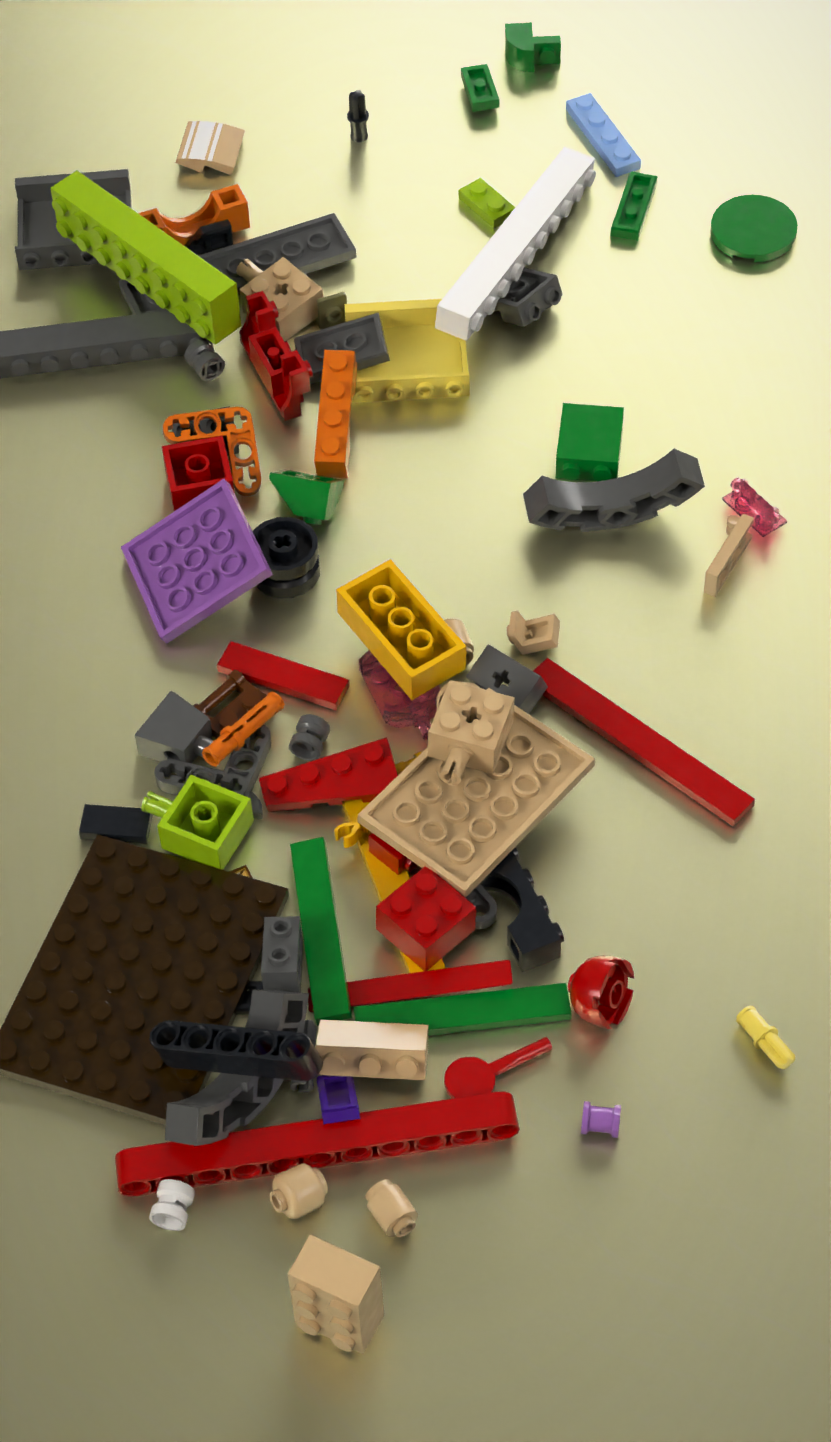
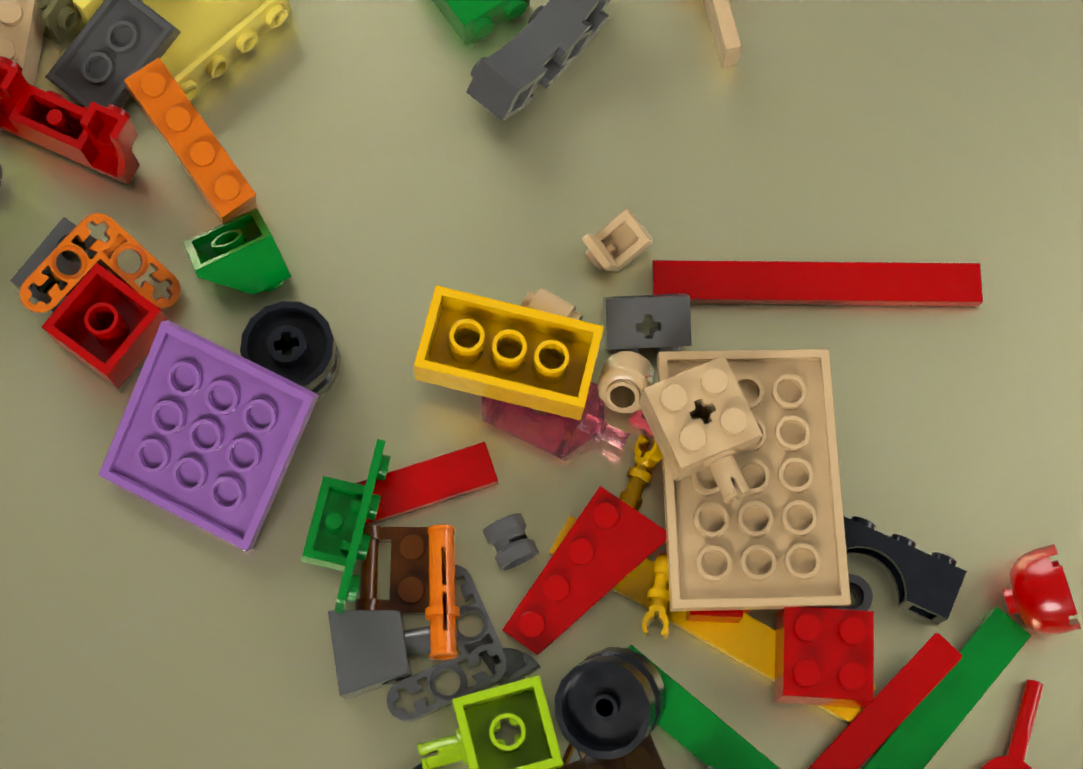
camera: 45 degrees left, 20 degrees up
none -> green bracket [301,439,391,614]
none -> black wheel [555,647,666,760]

